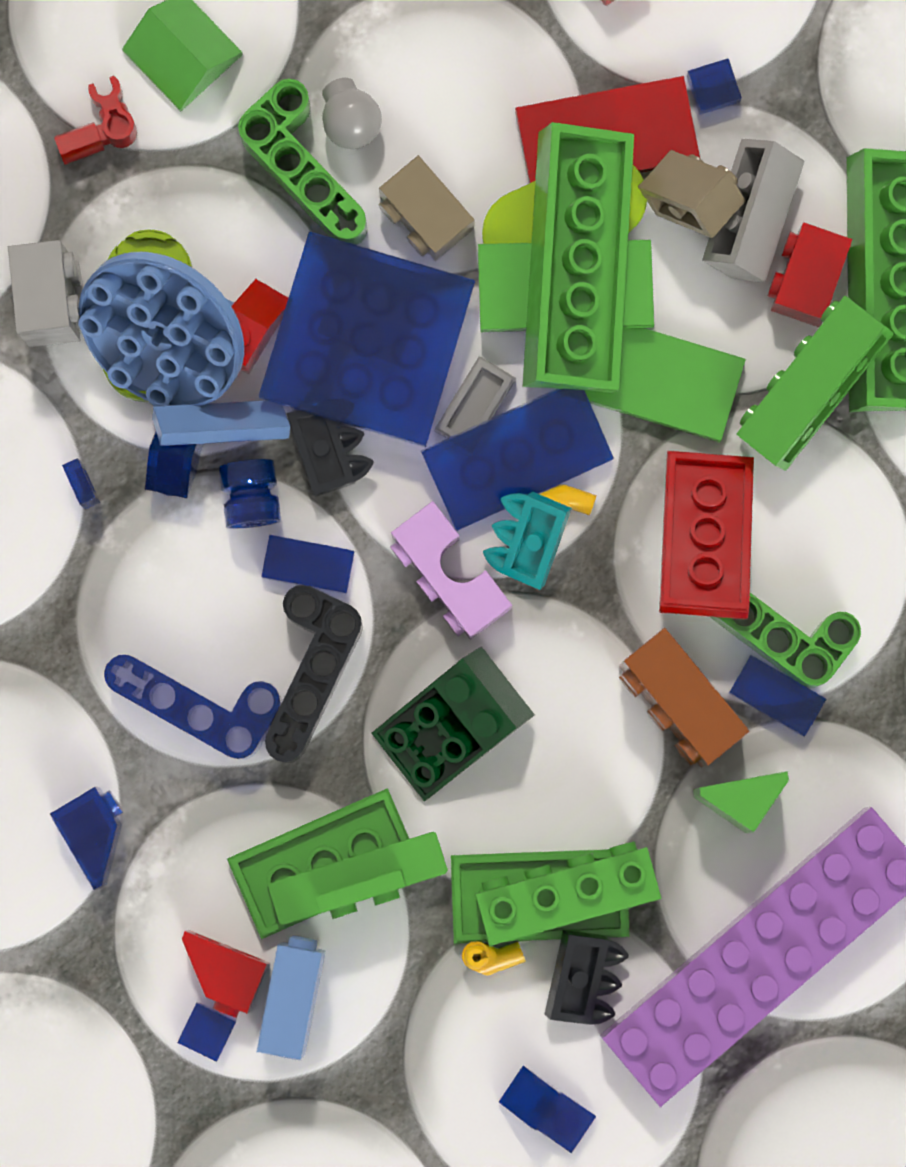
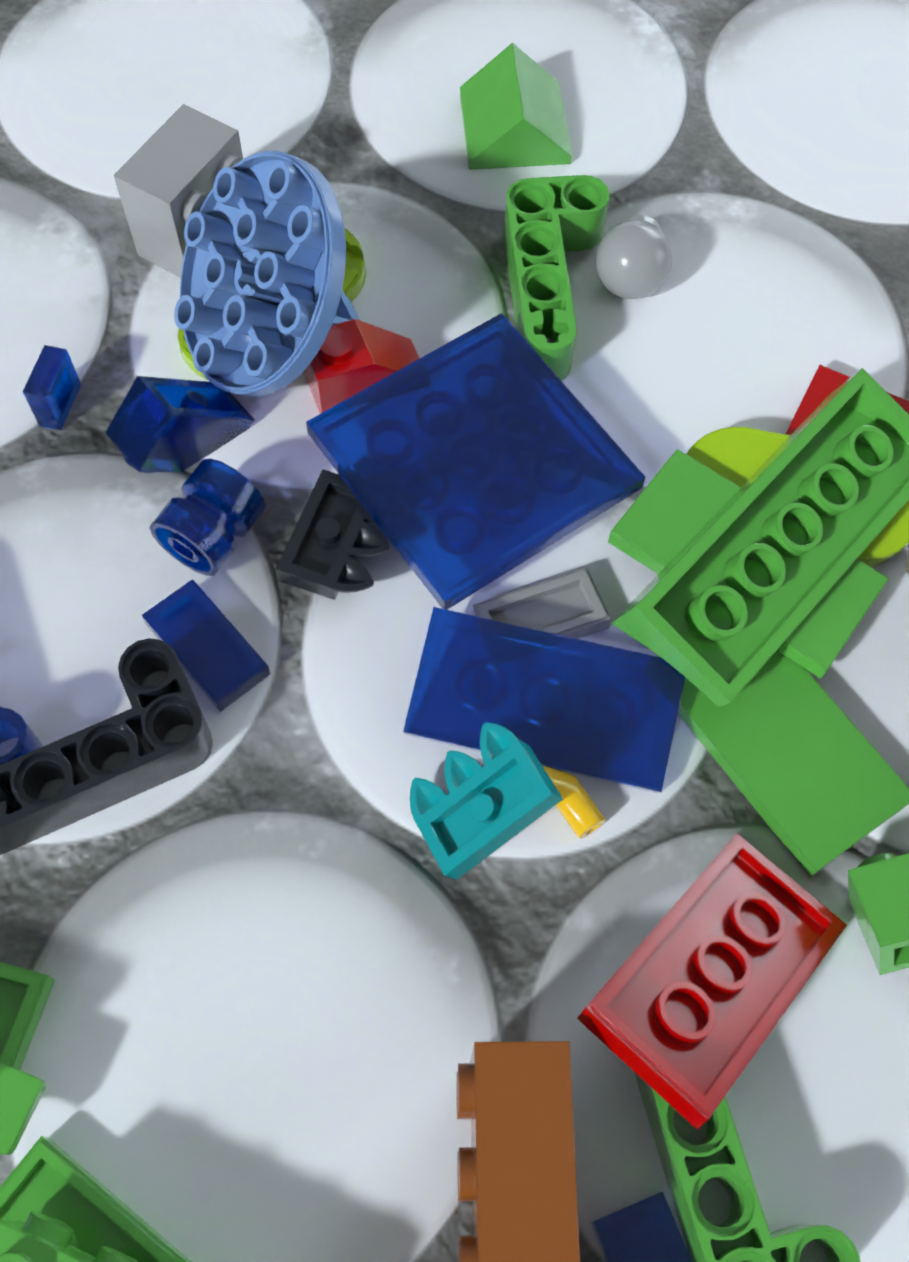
camera: 35 degrees right, 20 degrees down
red bar [54,75,137,165] -> none
medium blue tile [152,400,290,446] -> none
dark green slope [371,646,535,802] -> none
dark tan brick [378,155,475,261] -> none
lavender arch [390,501,512,640] -> none

